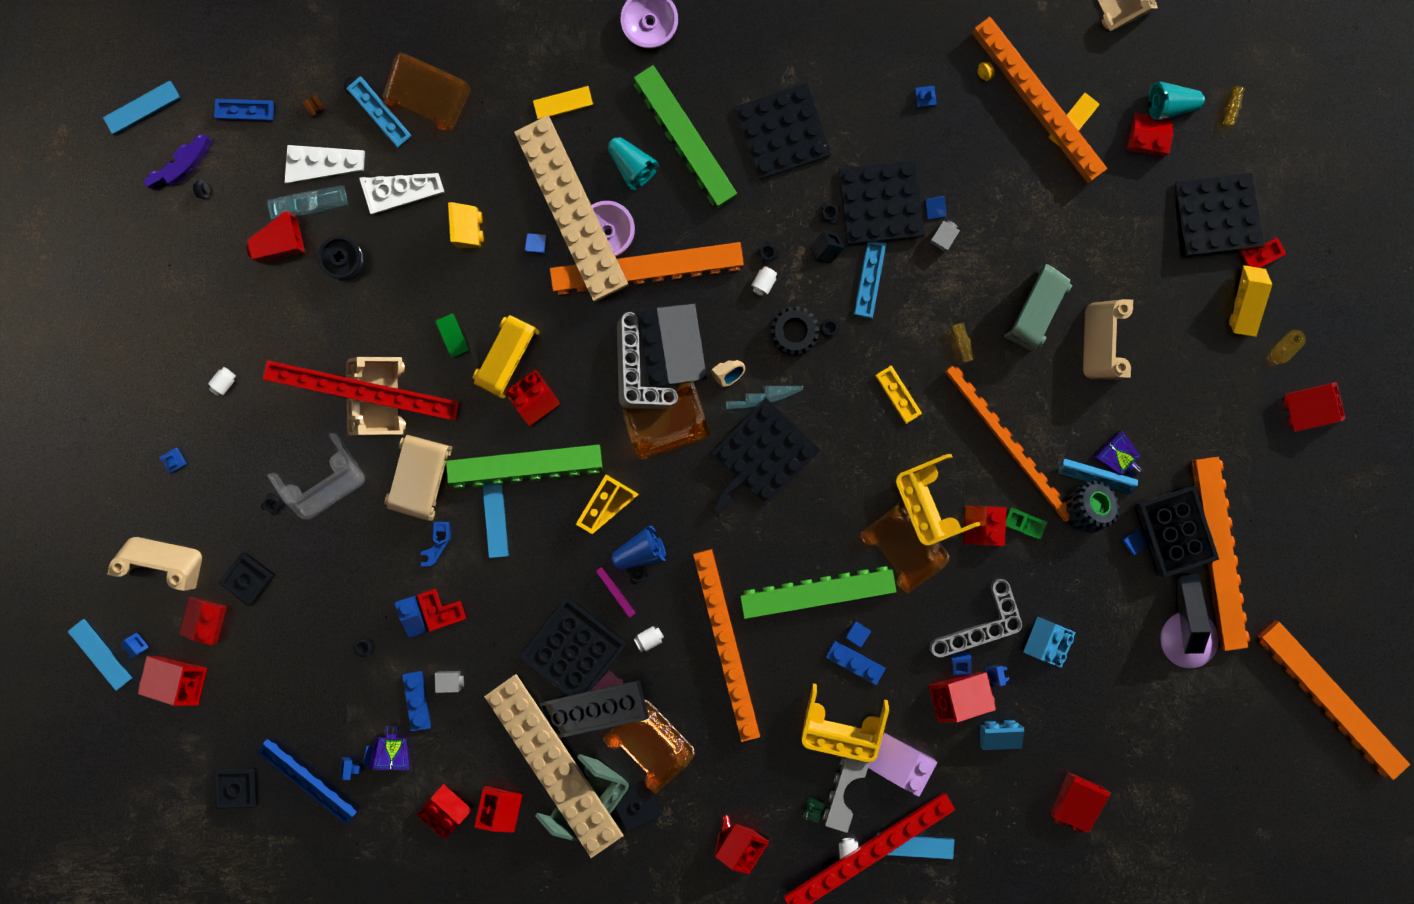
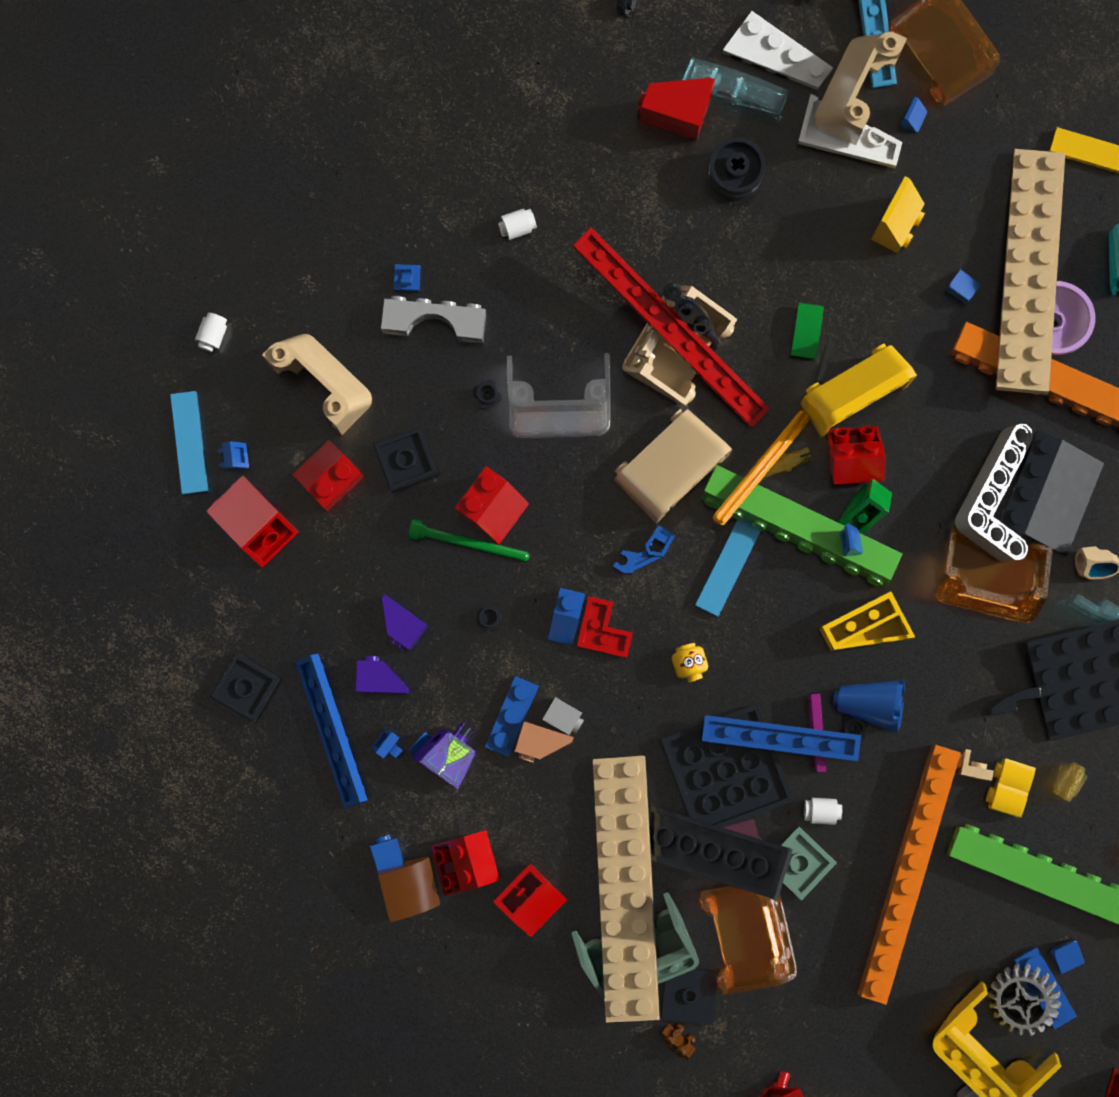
camera: 35 degrees right, 5 degrees down
none -> white brick [195,312,227,352]
none -> dark purple slope [356,656,410,694]
none -> blue brick [370,835,404,871]
none -> reddish brown slope [378,856,440,922]
none -> light grey arch [381,296,486,344]
none -> dark purple slope [382,595,428,651]
none -> green piece [408,518,529,561]
none -> red slope [455,466,529,545]
none -> nougat slope [515,722,574,763]
none -> reddish brown piece [659,1023,696,1060]
none -> black piece [663,283,720,351]
none -> yellow head [672,643,708,683]
none -> blue plate [702,715,861,761]
none -> light orange axle [713,410,811,525]
none -> clear yellow pin [763,446,812,479]
none -> sand green plate [781,826,837,901]
none -> tan windscreen [815,32,907,145]
none -> green slope [837,479,892,534]
none -> blue slope [840,524,863,556]
none -> blue slope [901,97,927,133]
none -> tan bracket [956,749,994,781]
none -> yellow brick [986,758,1036,818]
none -> light grey gear [988,964,1061,1036]
none -> clear yellow brick [1052,762,1088,802]

